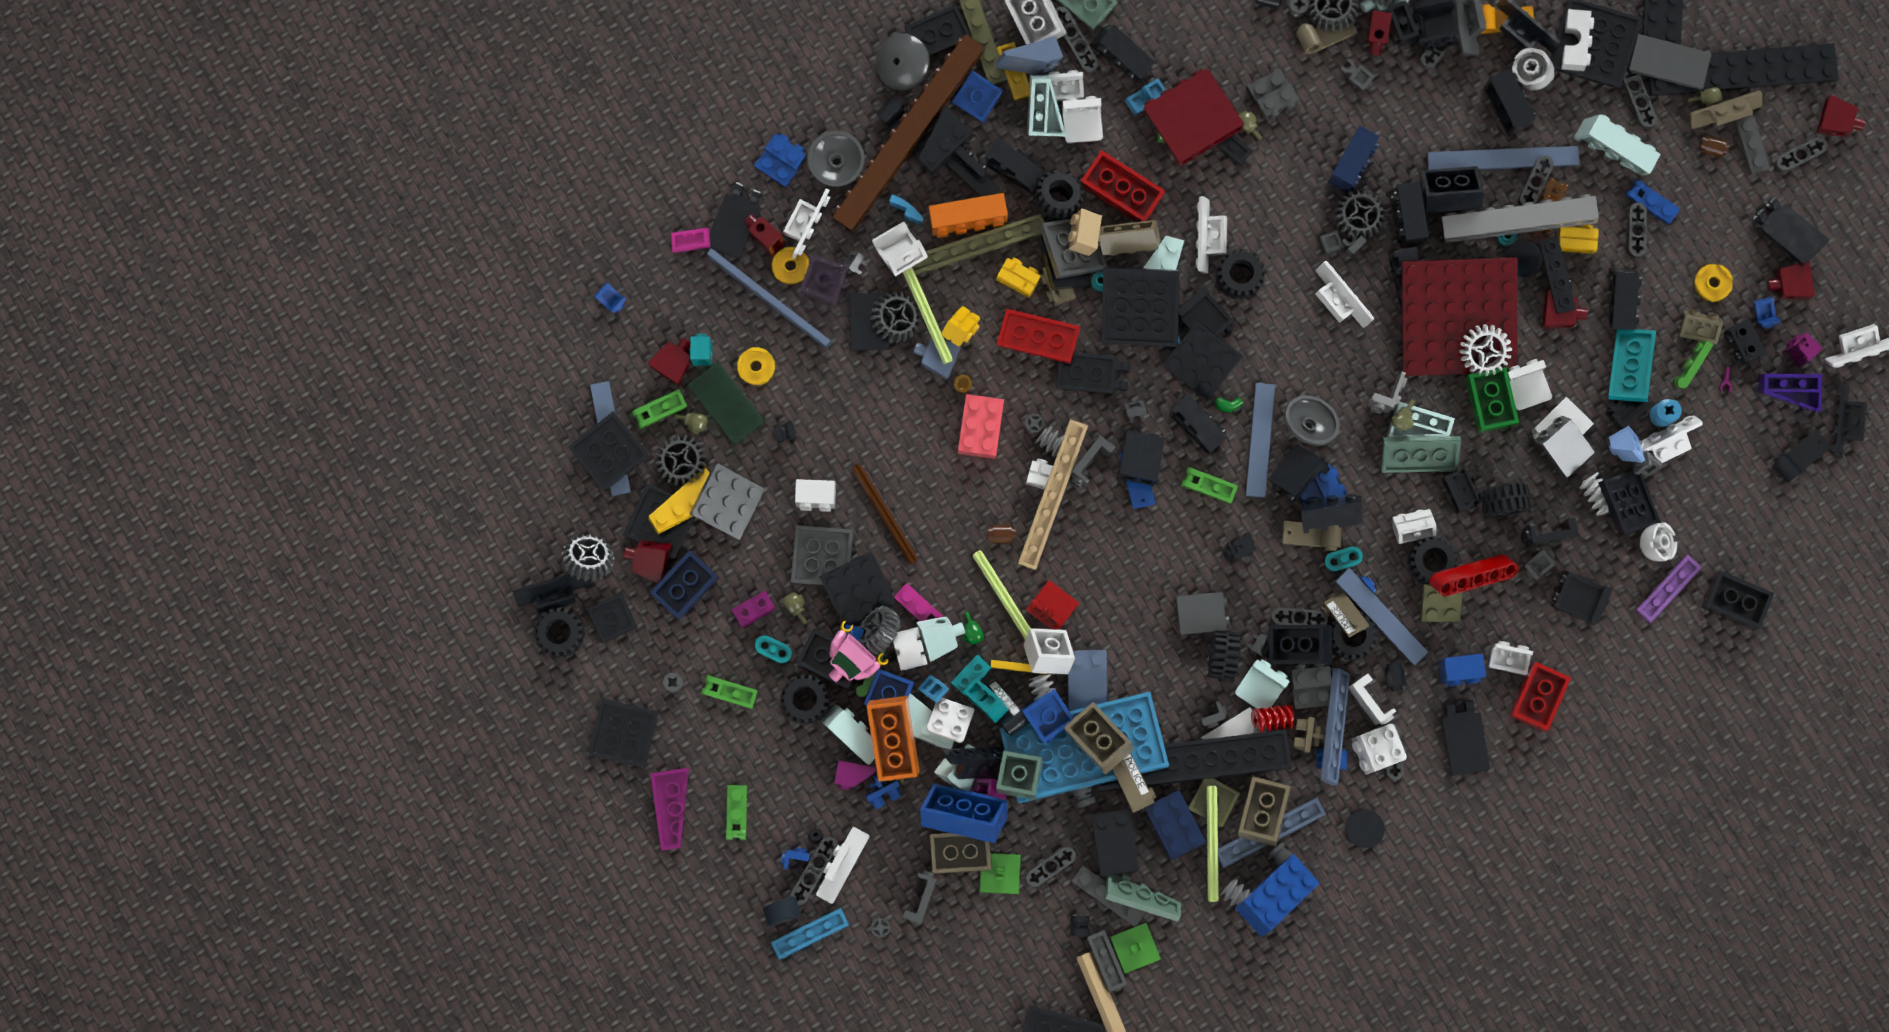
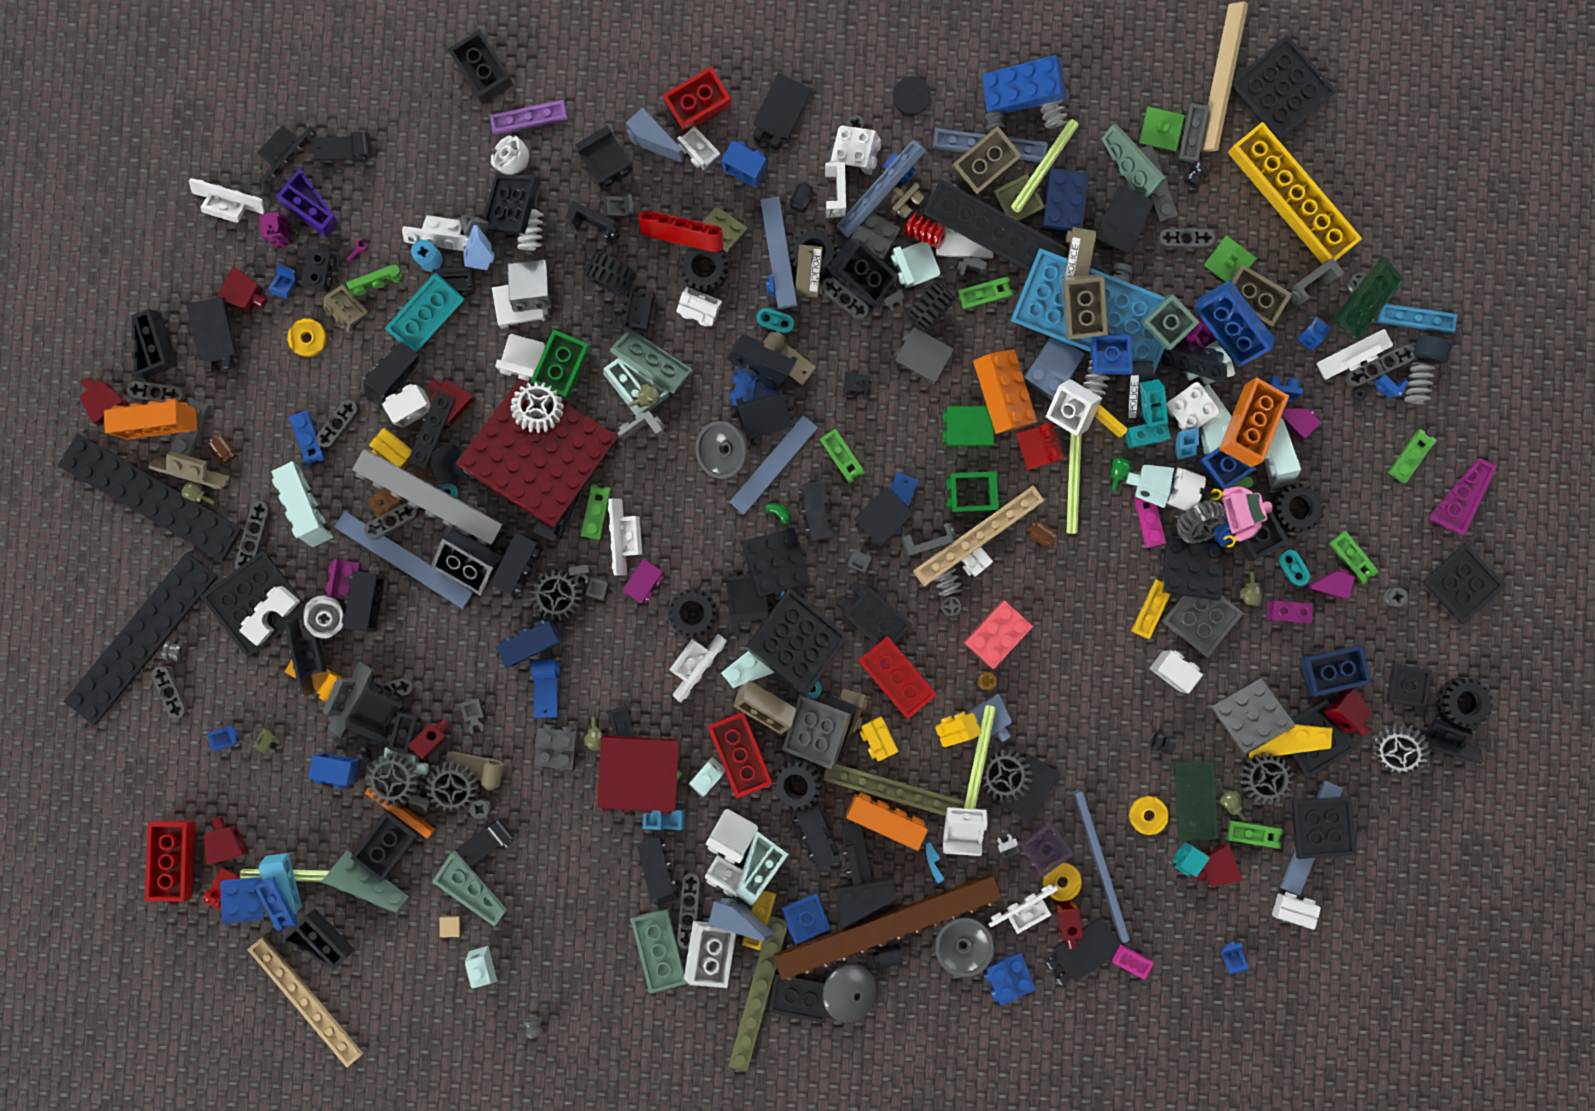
camera: 140 degrees left, 5 degrees up
reddish brown axle [852,464,918,565] -> none
tan brick [1068,209,1102,256] -> none
dark grey tile [1628,34,1712,90] -> none
none -> orange brick [104,399,197,440]
none -> black wedge [132,309,178,378]
none -> magenta bracket [325,559,361,600]
none -> white brick [382,384,432,428]
none -> blue door [531,659,560,718]
none -> bright green plate [581,484,611,540]
none -> magenta hinge [622,559,664,604]
none -> sand blue slope [626,108,684,163]
none -> light aqua torso [688,757,725,797]
none -> green brick [942,406,994,447]
none -> green window [946,471,999,513]
none -> bright green plate [958,277,1014,310]
none -> orange brick [973,349,1037,434]
none -> yellow tile [1131,579,1171,640]
none -> yellow brick [1227,122,1362,264]
none -> white brick [1272,892,1321,930]
none -> blue bracket [1297,316,1331,350]
none -> magenta slope [1306,569,1355,599]
none -> clear green plate [1333,257,1404,341]
none -> light grey piece [1404,363,1436,405]

